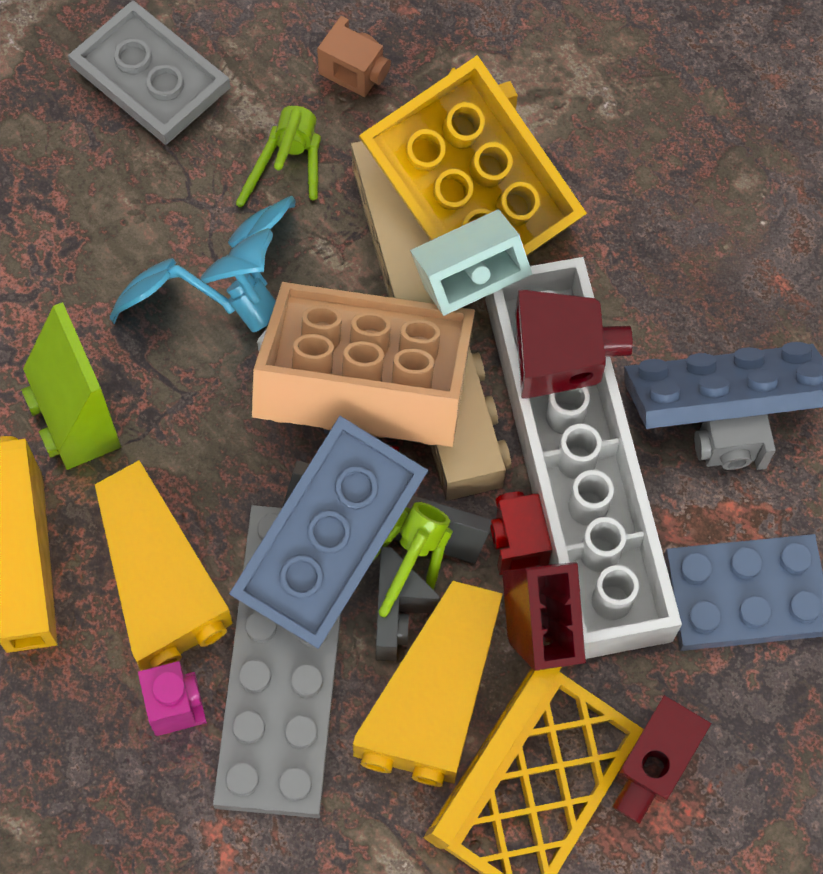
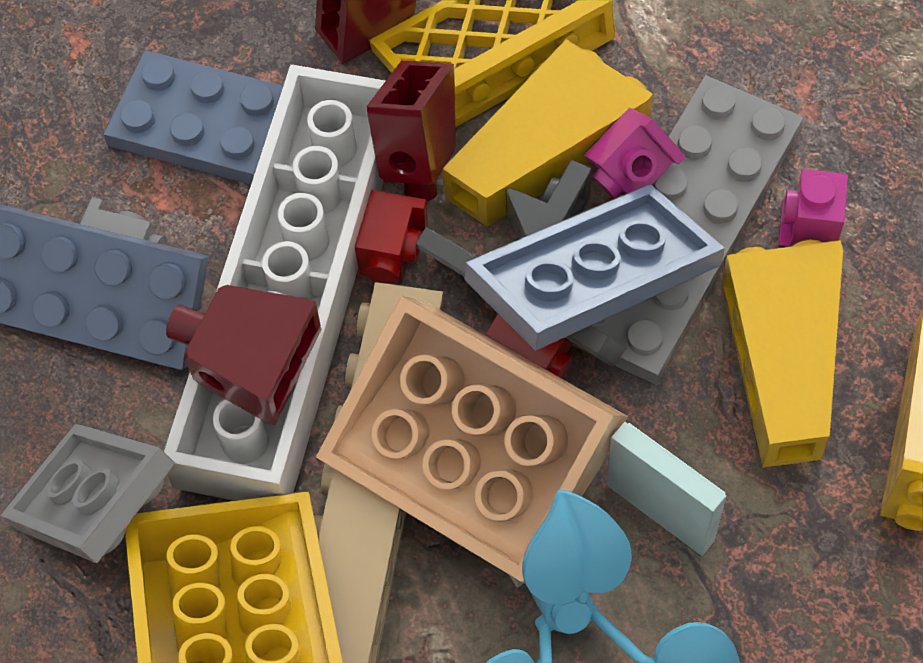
camera: 150 degrees left, 5 degrees down
lime slope [21,302,122,470] -> none
lime plant [372,502,453,617] -> none
light aqua brick [410,209,532,316] -> none
none -> light grey plate [0,423,175,563]
none -> dark pink brick [584,107,686,199]
none -> light aqua tile [606,422,727,556]

